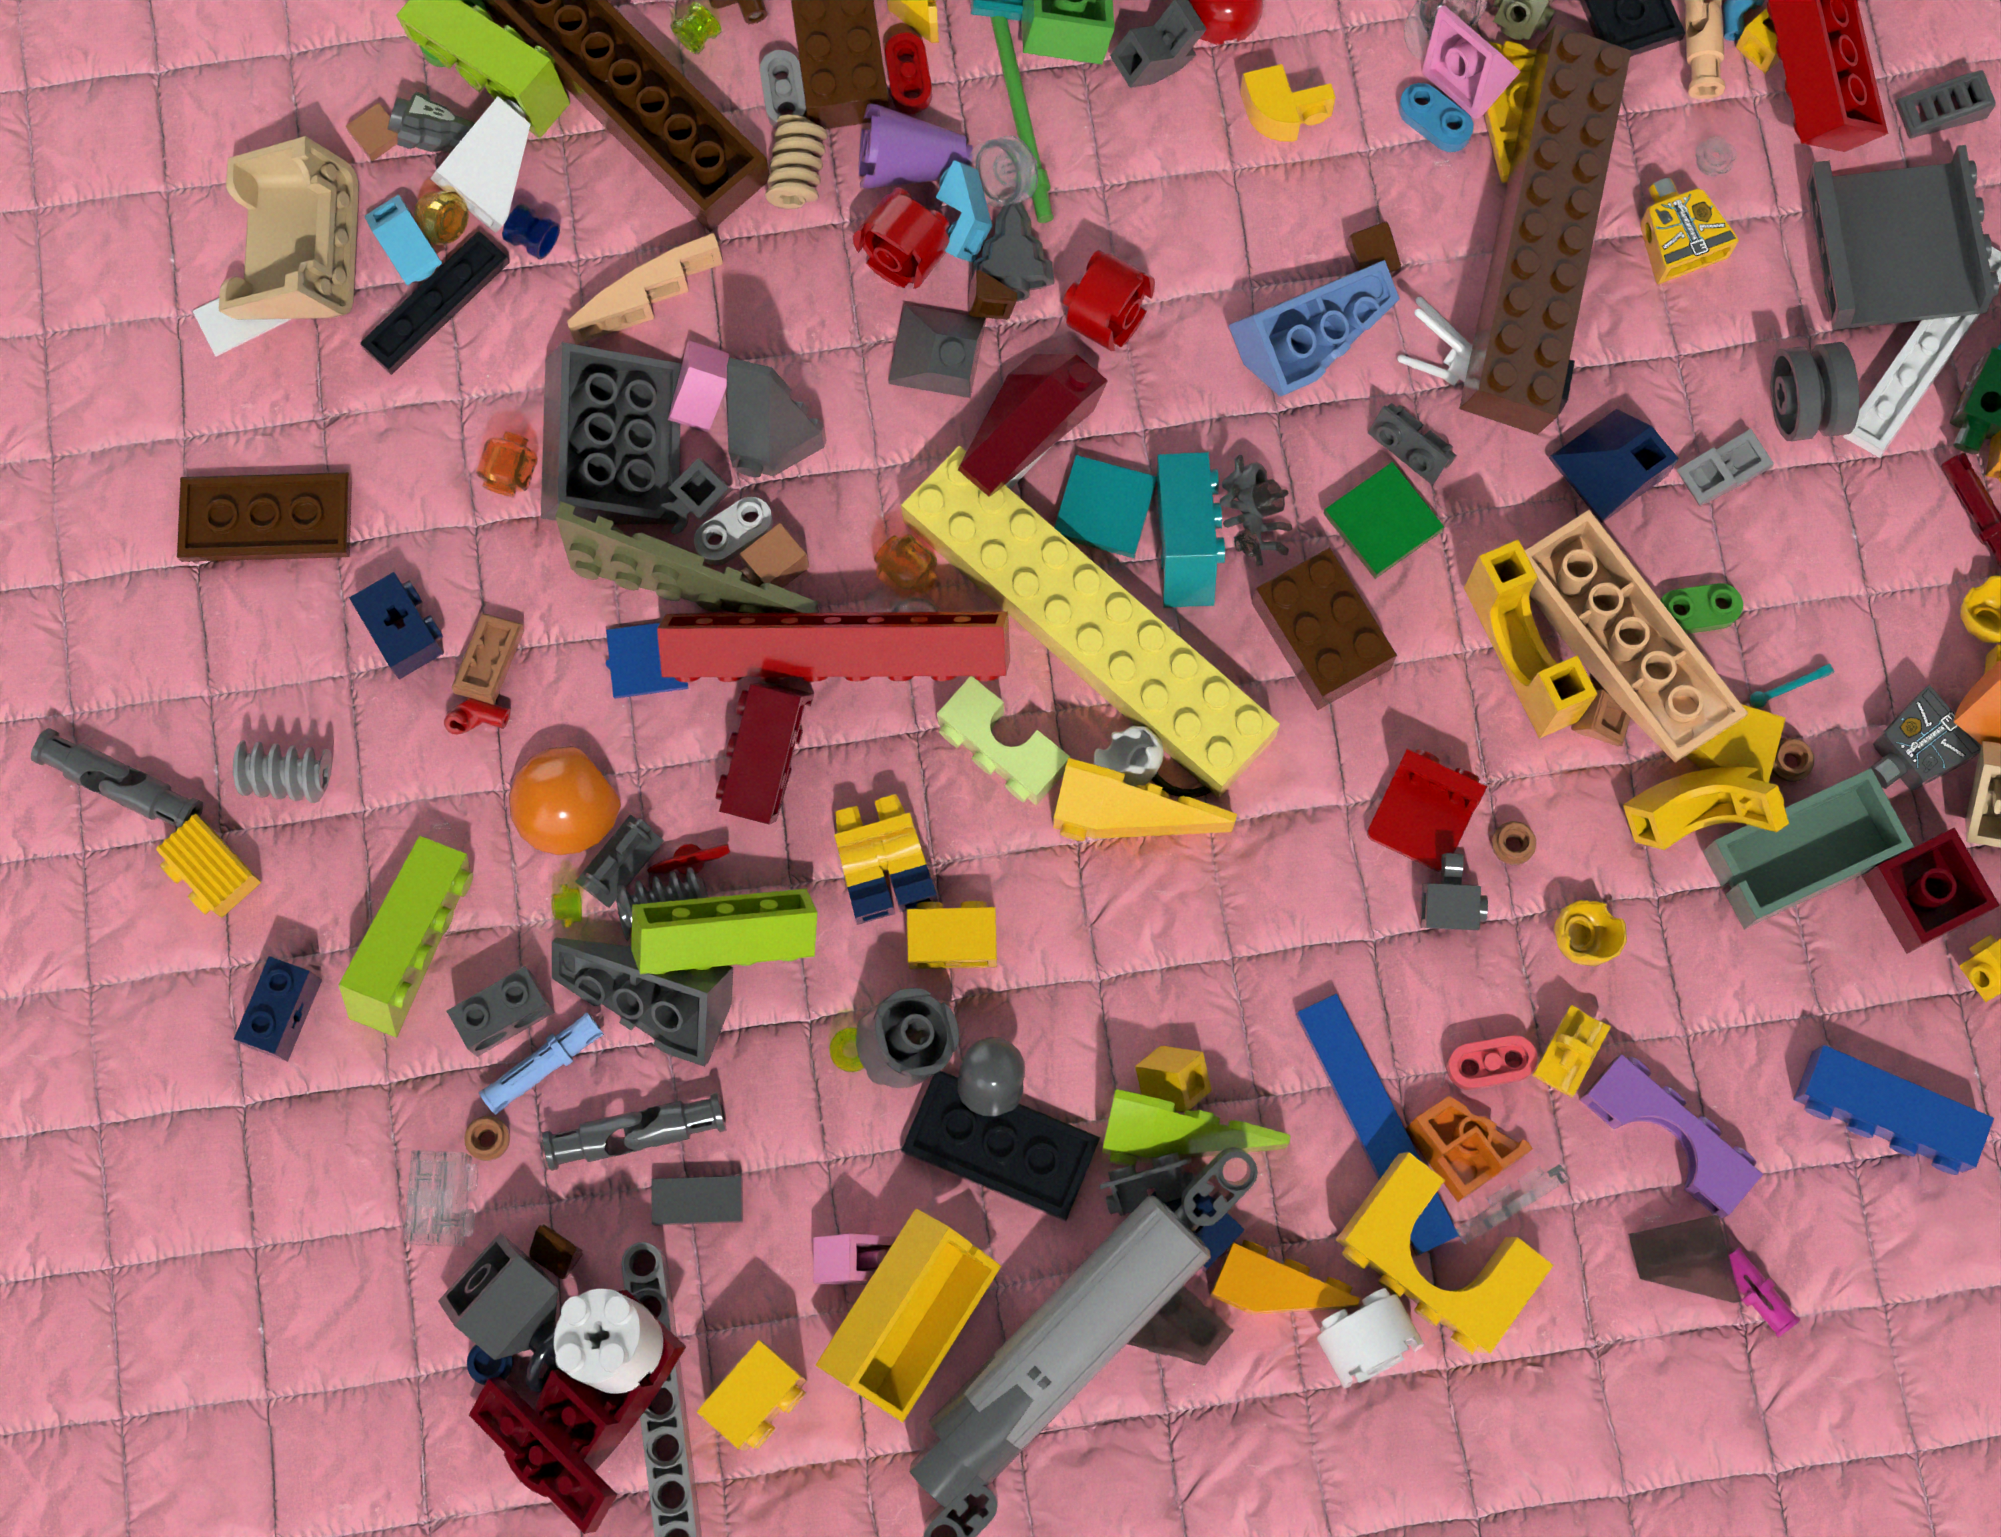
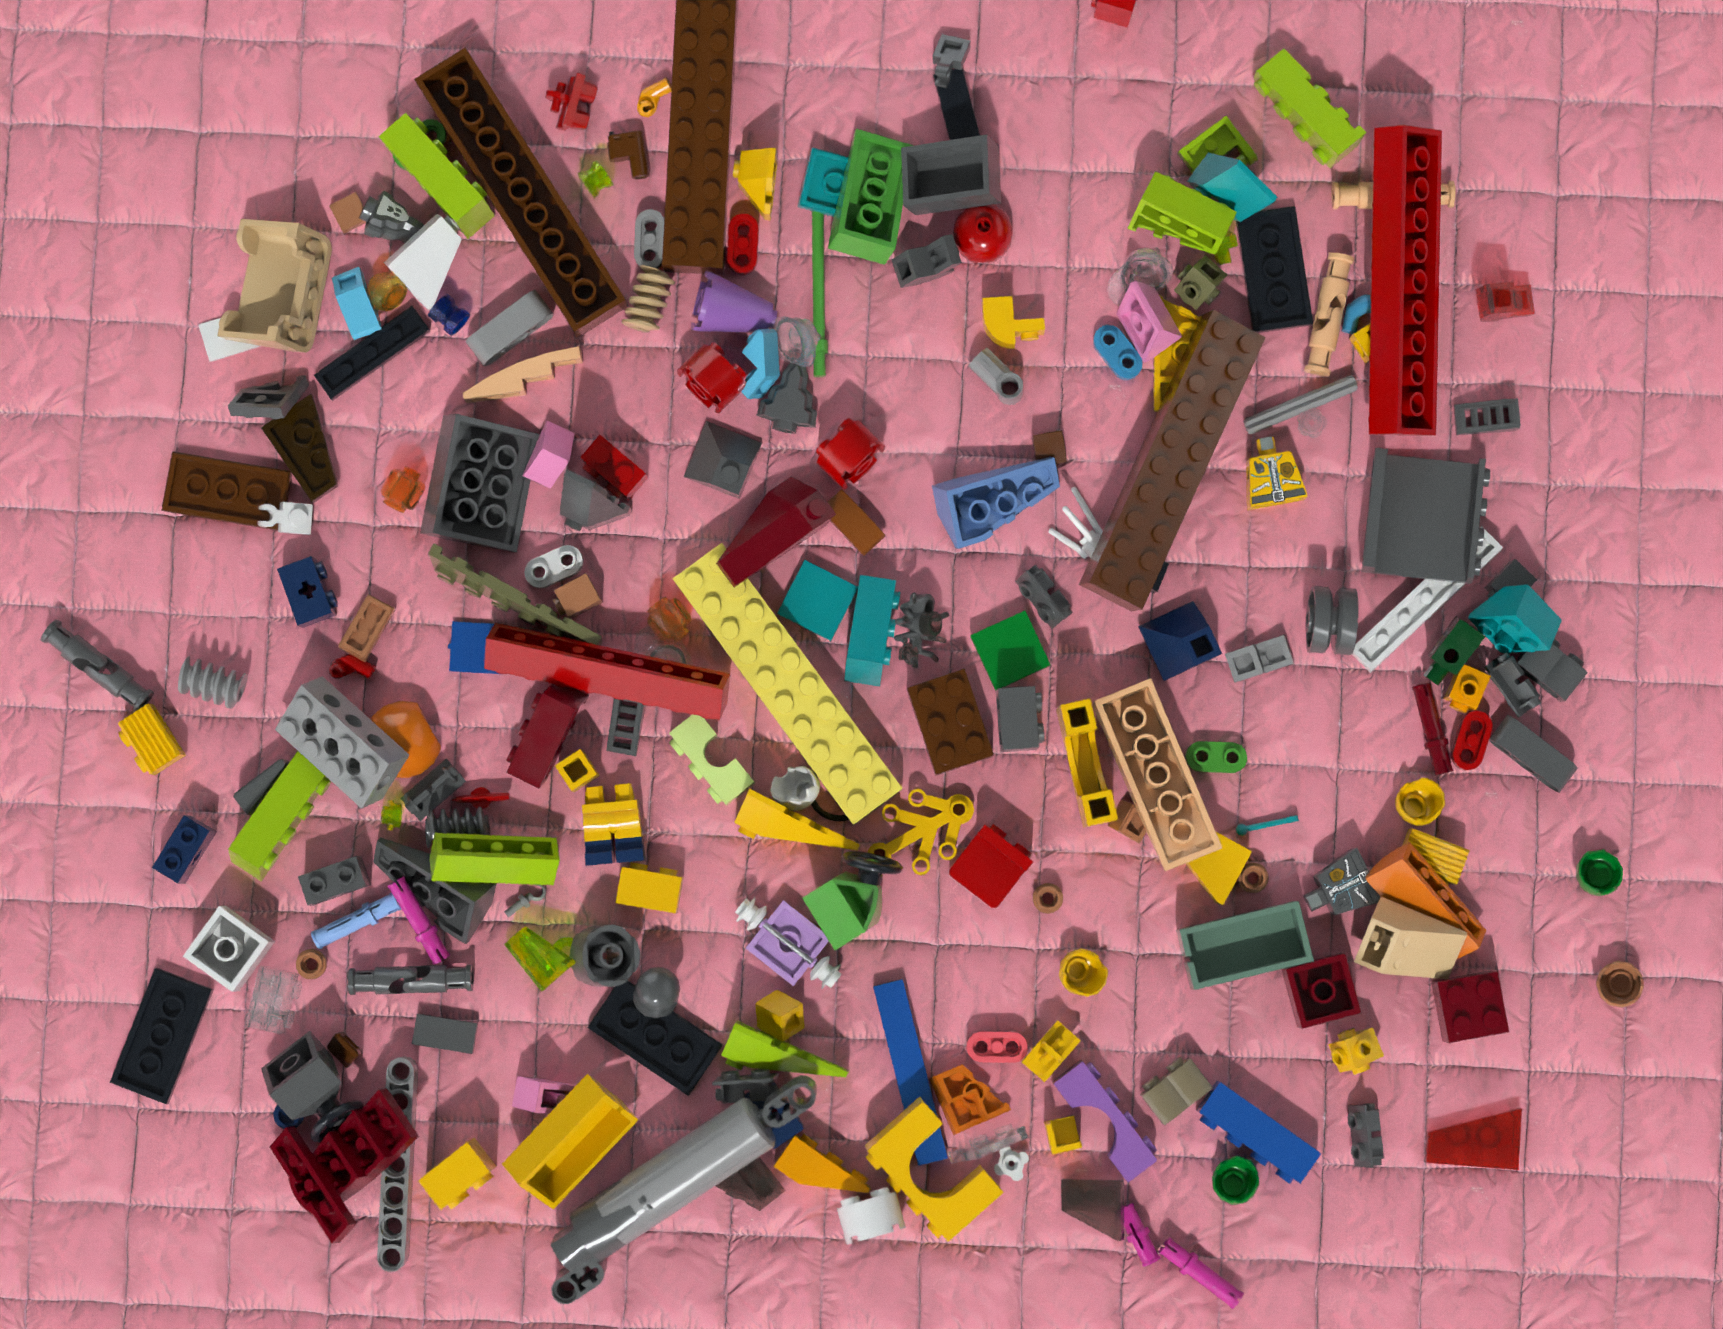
camera: 10 degrees right, 10 degrees up
white brick [554,1289,663,1394] -> none
dark grey brick [655,458,733,534] -> none
reddish brown slope [968,270,1018,320] -> none
dark grey brick [1421,853,1488,930] -> none
yellow arch [1623,767,1789,850] -> none
none -> black tile [110,968,214,1105]
none -> white brick [183,906,275,992]
none -> dark grey wing [228,375,309,419]
none -> dark grey slope [233,759,289,815]
none -> white plate [258,502,313,535]
none -> dark brown wing [261,394,338,503]
none -> light grey brick [275,676,409,809]
none -> dark pink pin [387,876,450,965]
none -> light grey beam [466,290,554,366]
none -> light grey hand [504,885,546,917]
none -> clear neon green wing [504,926,576,992]
none -> yellow brick [555,749,600,792]
none -> red brick [580,434,648,501]
none -> dark grey slope [606,699,646,756]
none -> lavender plate [735,897,842,989]
none -> bright green piece [802,851,903,950]
none -> dark orange slope [828,489,886,556]
none -> yellow plant [867,789,974,875]
none -> light grey piece [969,348,1023,405]
none -> white plate [994,1146,1029,1181]
none -> dark grey brick [996,686,1044,753]
none -> yellow panel [1044,1115,1082,1155]
none -> dark tan brick [1140,1057,1213,1125]
none -> dark pink pin [1158,1237,1244,1309]
none -> green hair [1212,1156,1259,1205]
none -> light grey axle [1244,375,1358,434]

